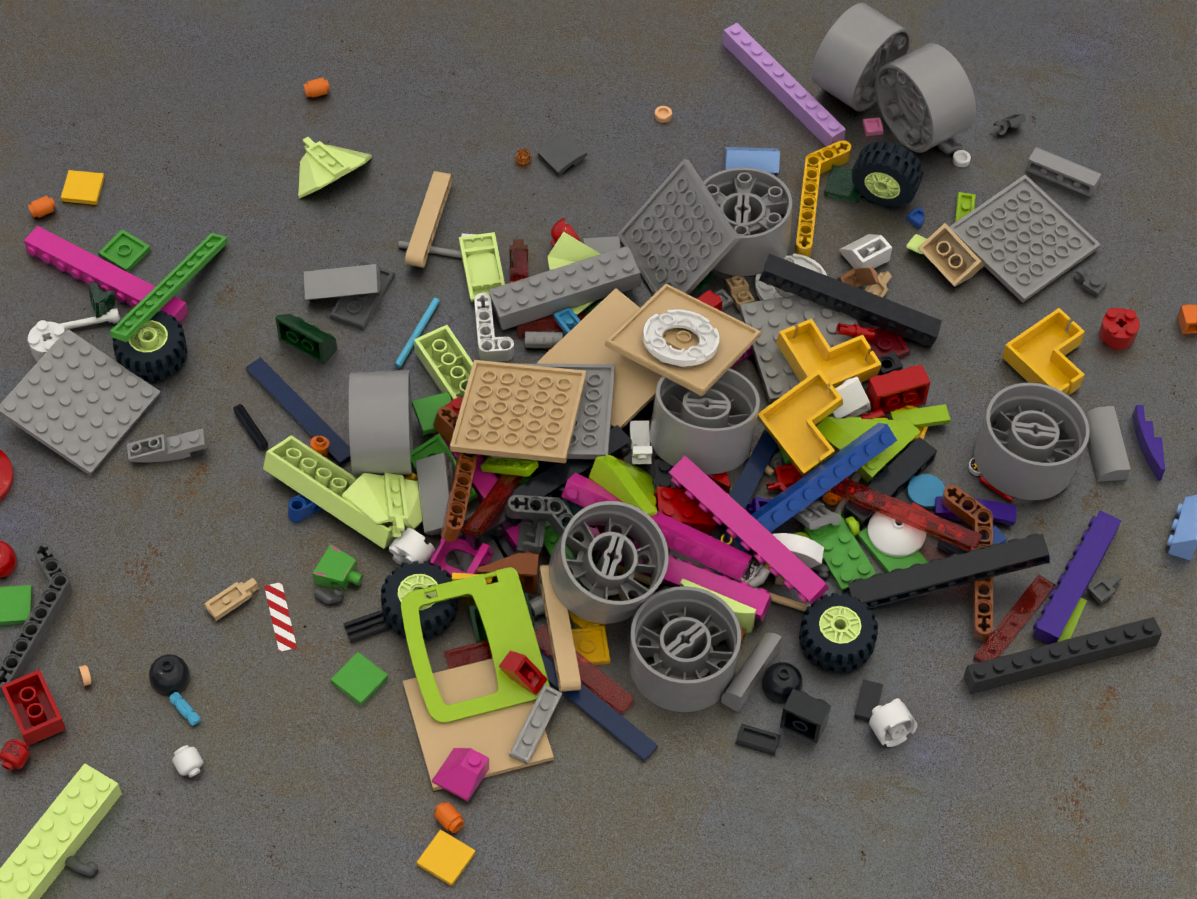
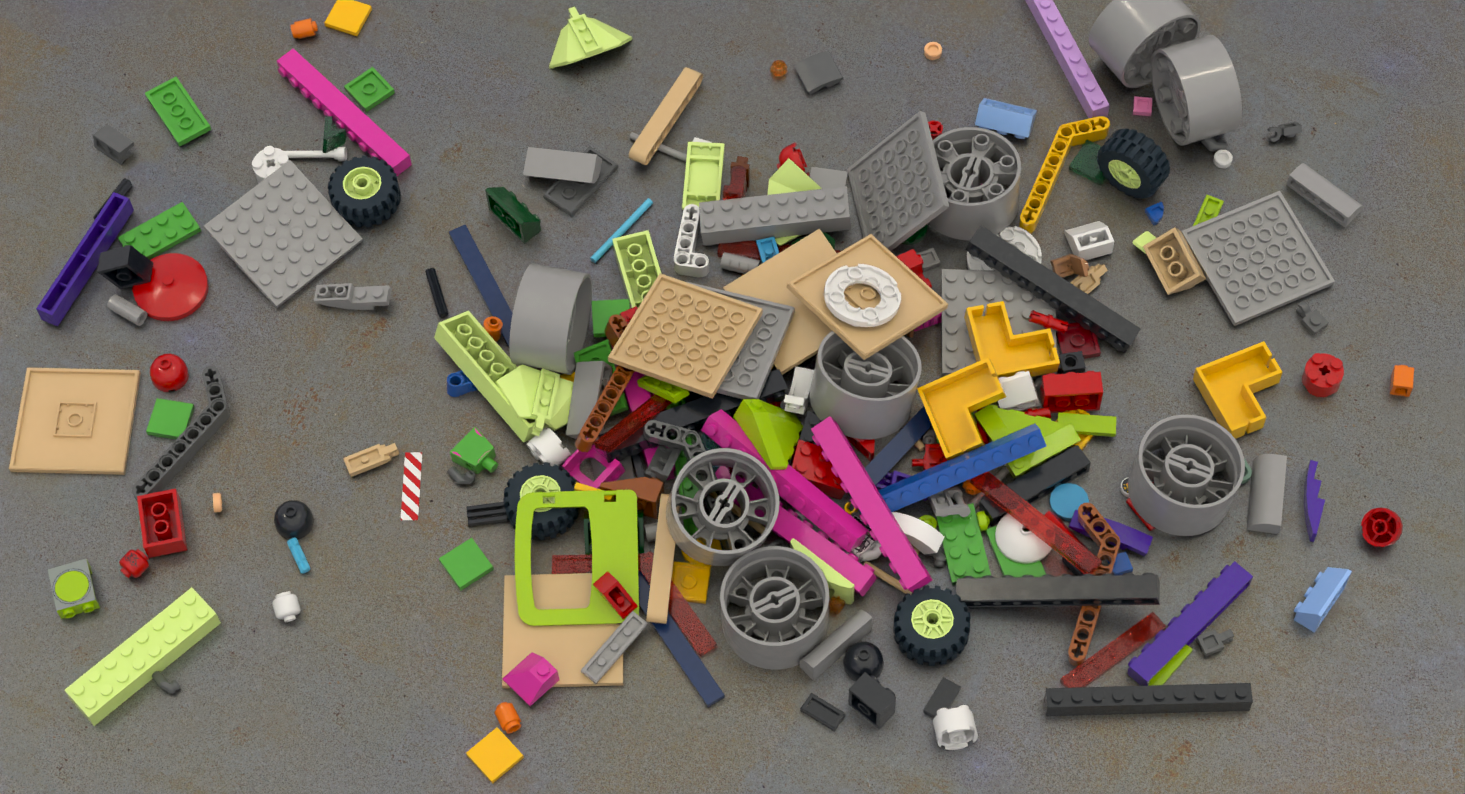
camera: 20 degrees right, 5 degrees up
bright green plate [110,233,228,342] -> none
tan slope [725,276,755,310] -> none

